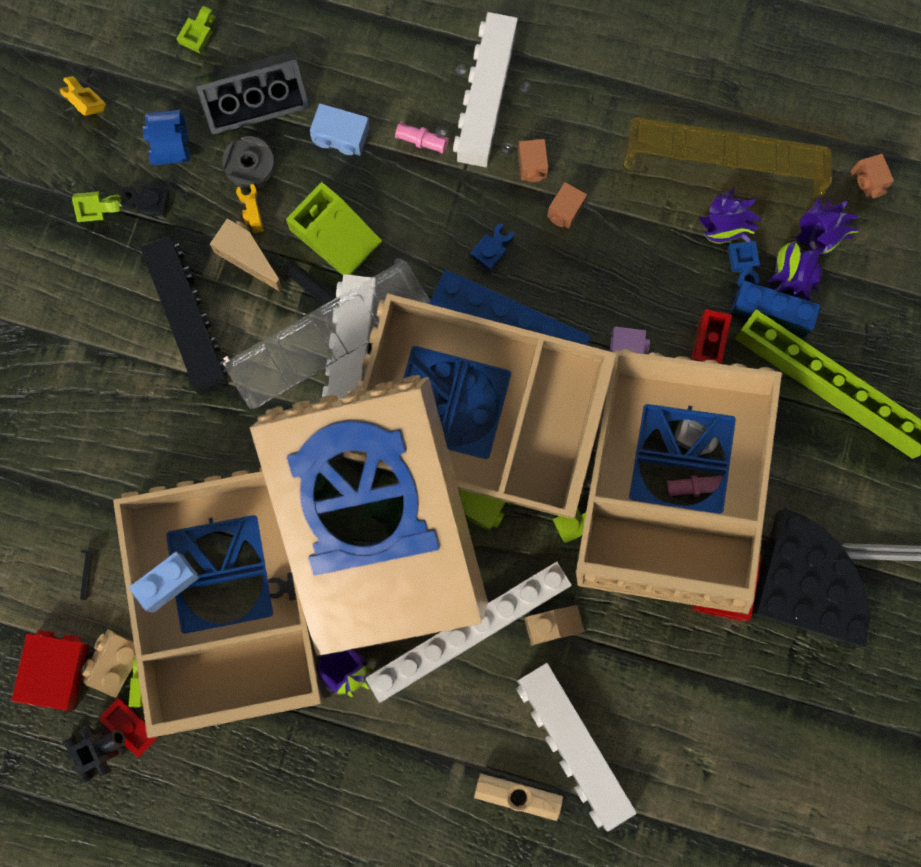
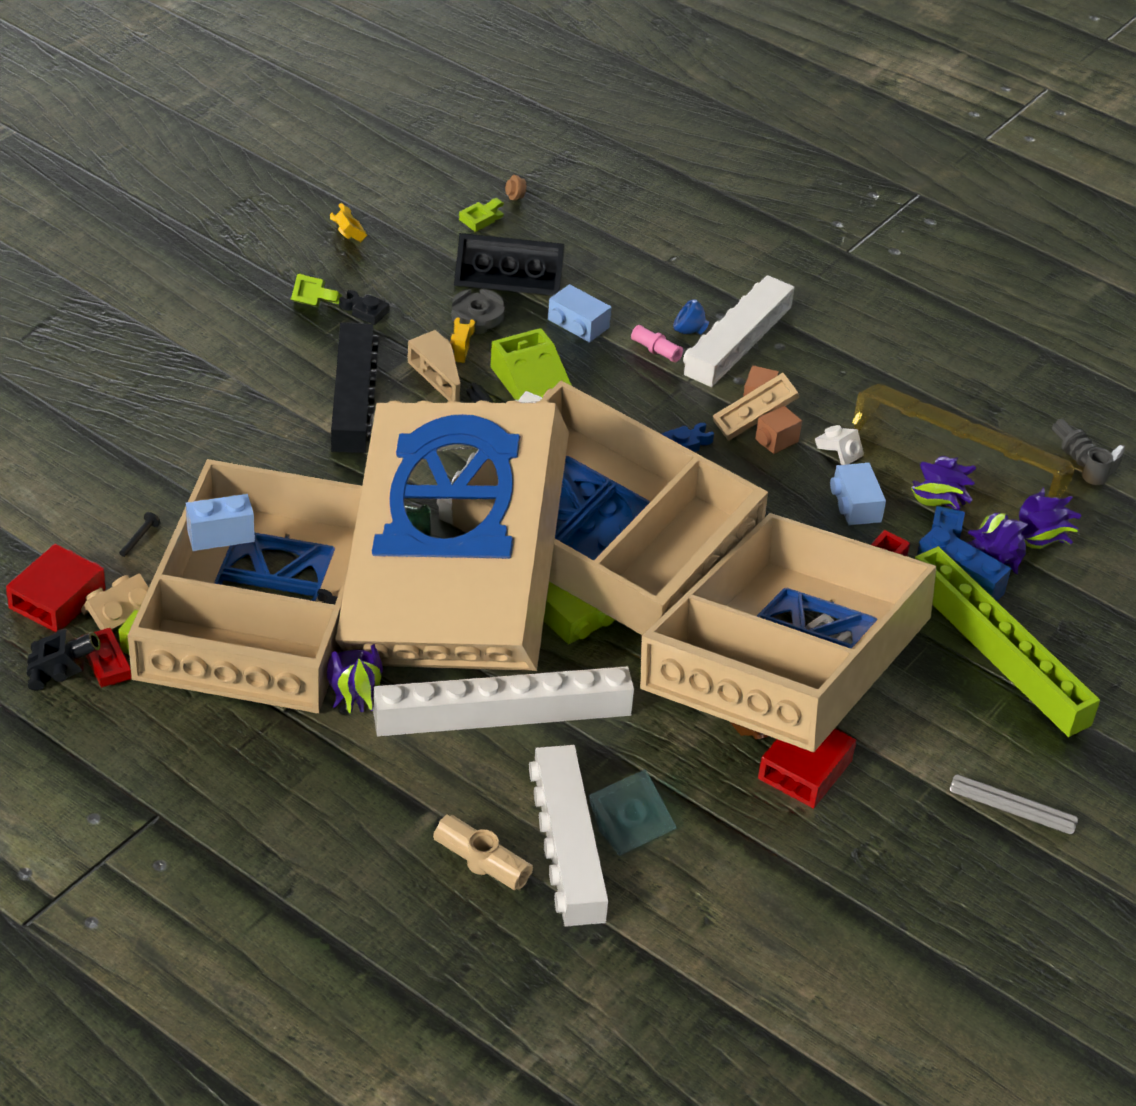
camera: 20 degrees right, 35 degrees down
blue brick [143,110,190,165] -> none
tan slope [524,605,585,646] -> none
black brick [751,508,869,648] -> none
nougat brick [850,154,894,198] -> none
none -> clear light blue slope [589,769,677,856]
none -> blue brick [673,299,709,335]
none -> tan plate [713,373,799,441]
none -> white bracket [815,425,864,465]
none -> light blue brick [830,463,886,525]
none -> dark grey piece [1052,419,1125,485]

